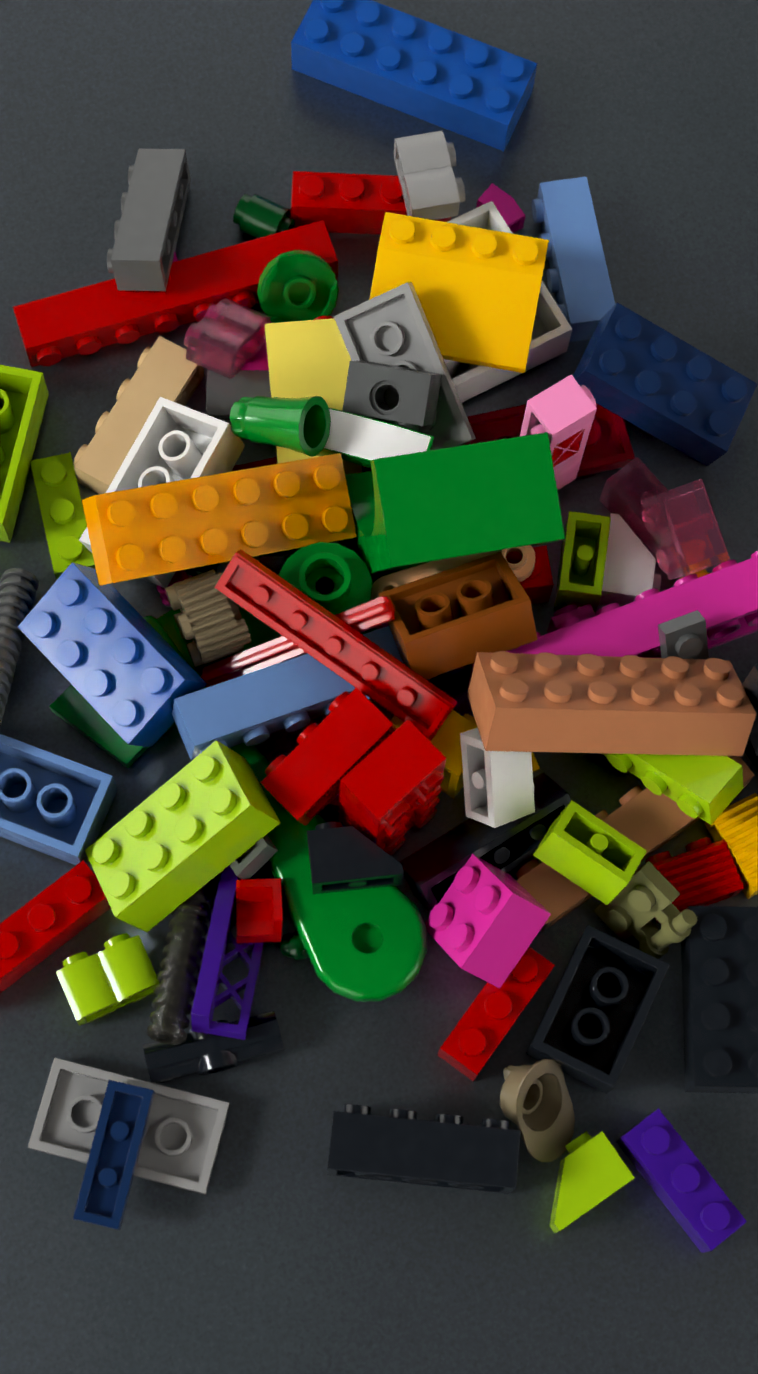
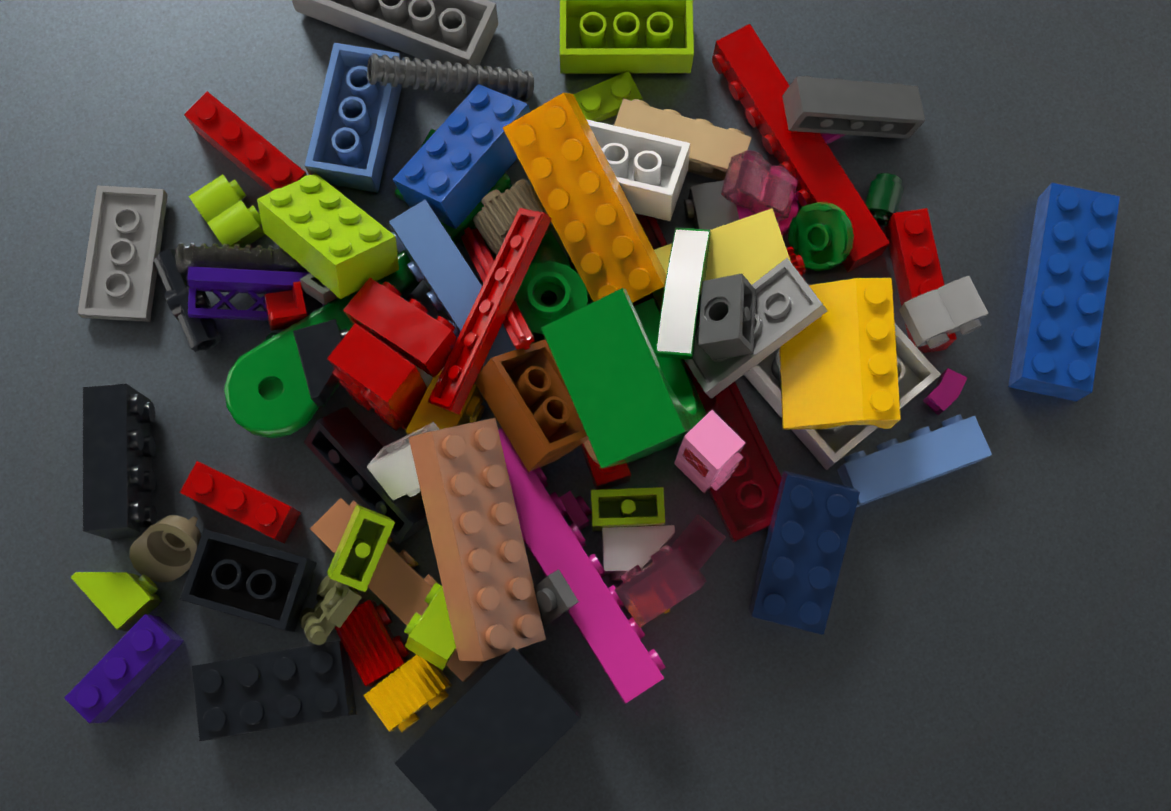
camera: 85 degrees right, 5 degrees up
dark blue plate [73,1080,155,1230] -> none
green plant [229,396,331,457] -> none
dark pink brick [425,854,551,988] -> none

